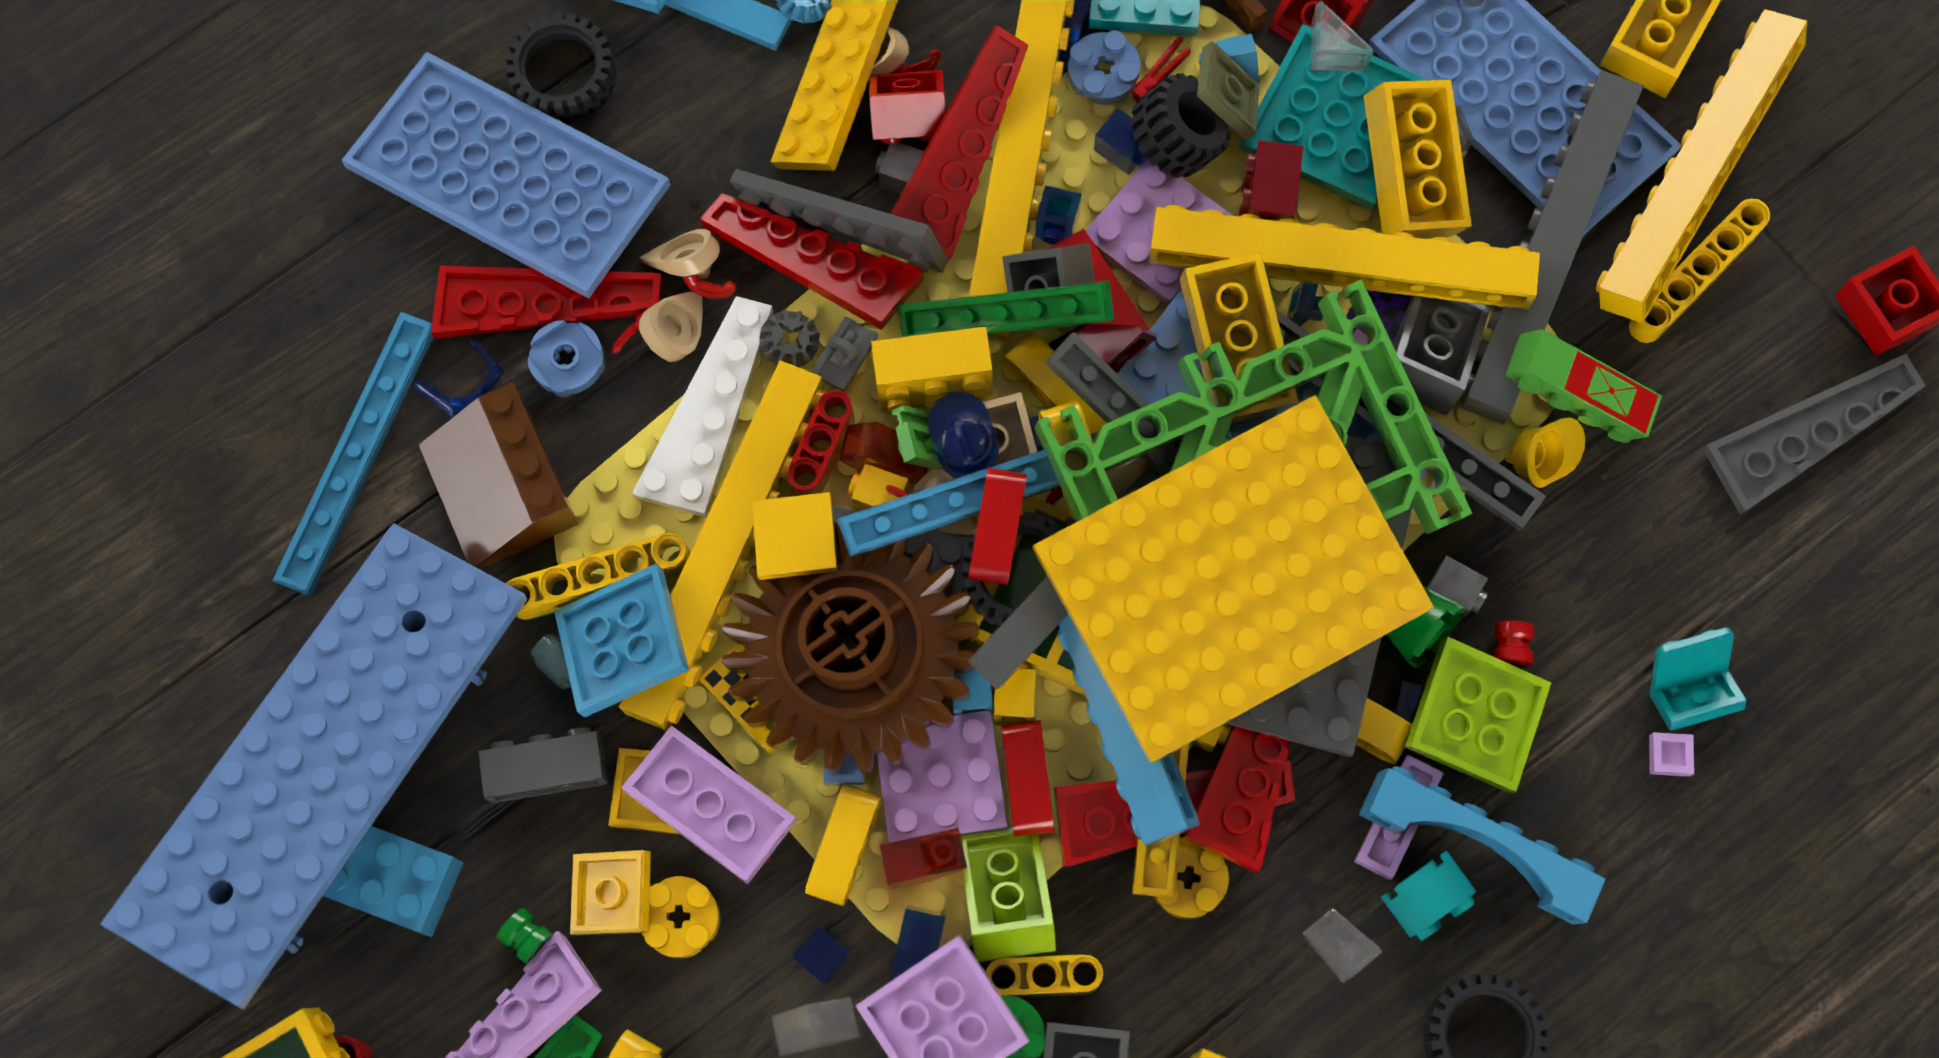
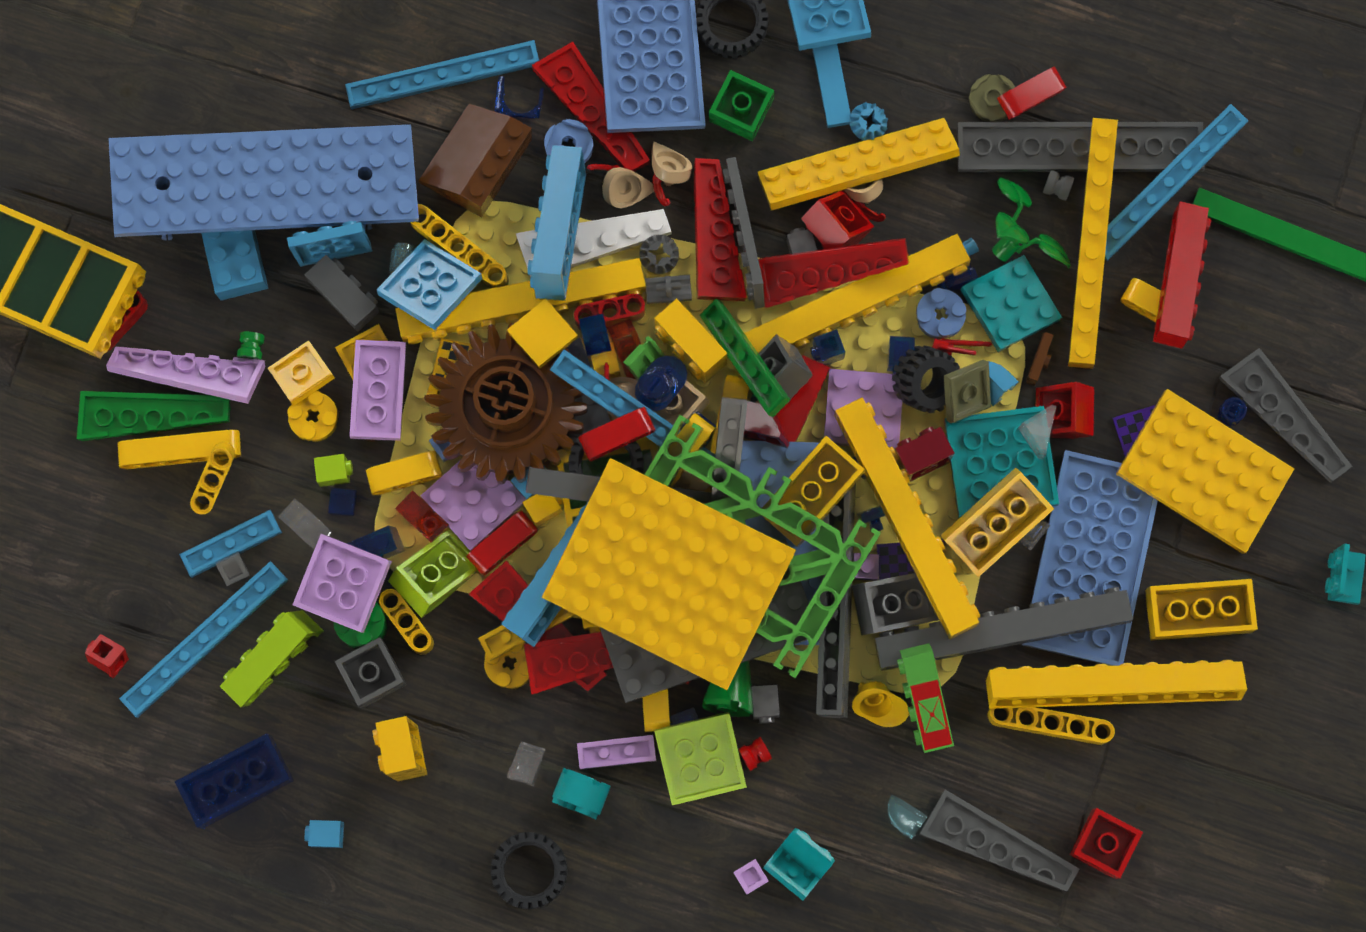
camera: 55 degrees right, 5 degrees up
dark azure arch [1359,766,1605,925] -> none
none -> dark azure plate [287,221,372,267]
none -> lime brick [314,454,353,487]
none -> dark azure brick [527,145,586,301]
none -> clear blue brick [579,314,612,356]
none -> green brick [709,70,775,142]
none -> clear light blue brick [888,795,928,839]

